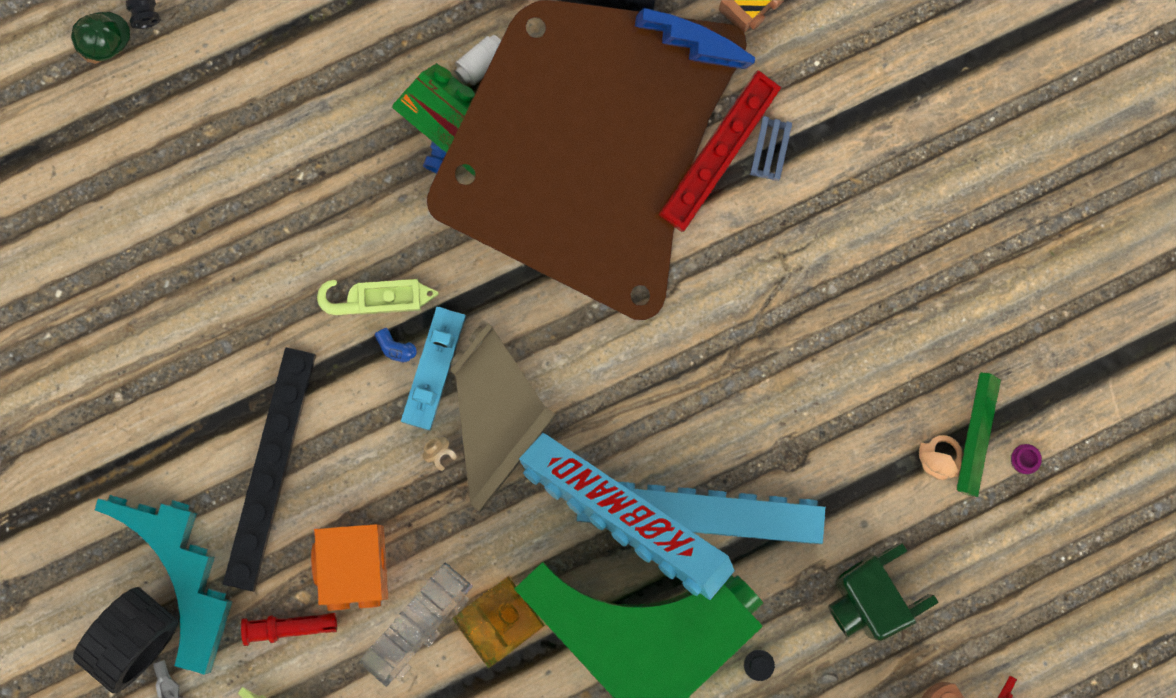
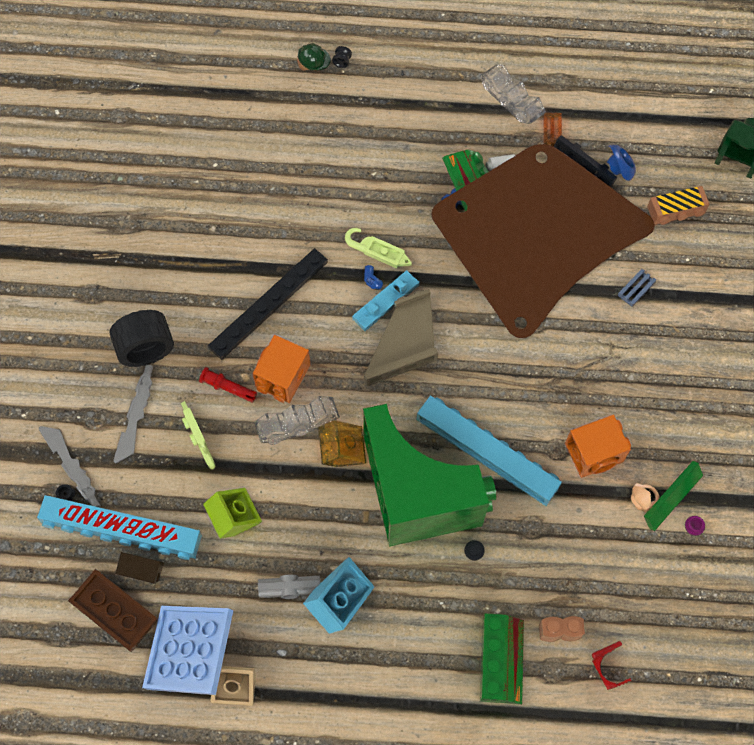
camera: 35 degrees right, 15 degrees down
teal arch [94,495,233,675] -> none
tan plate [423,437,456,471] -> none
medium azure brick [519,433,735,600] -> none
blue slope [635,8,755,69] -> none
red tile [658,70,782,232] -> none
dark green piece [828,543,939,641] -> none
none -> orange brick [565,414,631,478]

